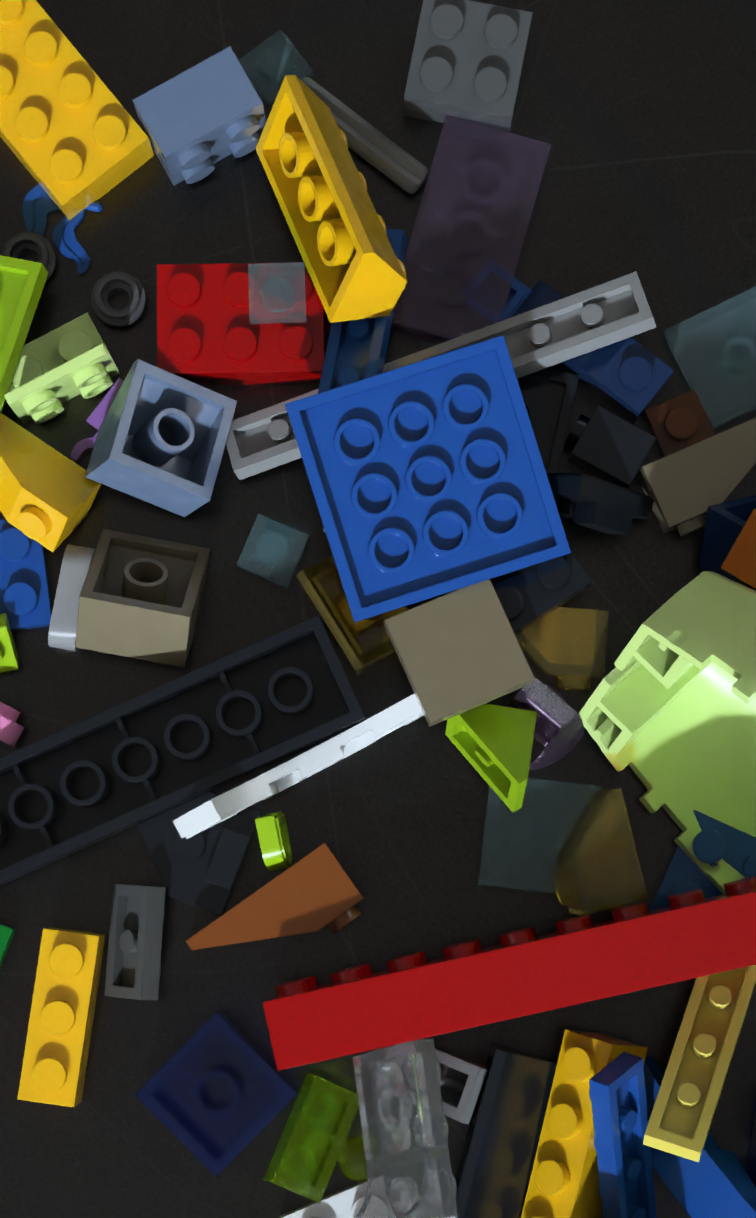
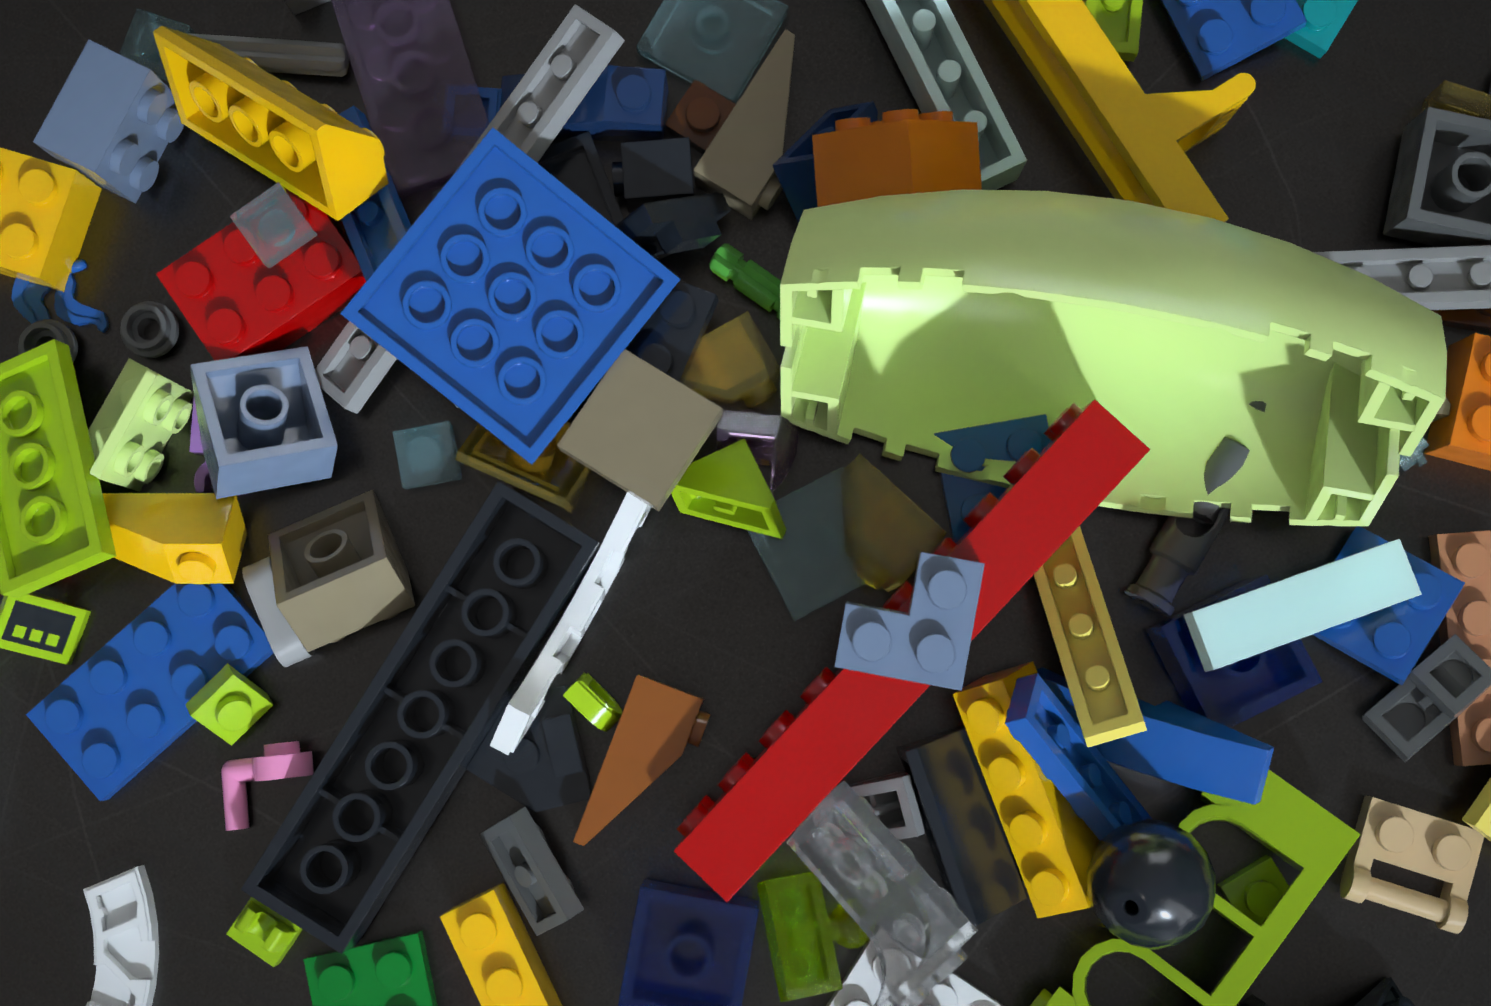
camera: 30 degrees left, 0 degrees up
none -> bright green axle [709,243,781,319]
none -> sand blue brick [834,552,985,691]

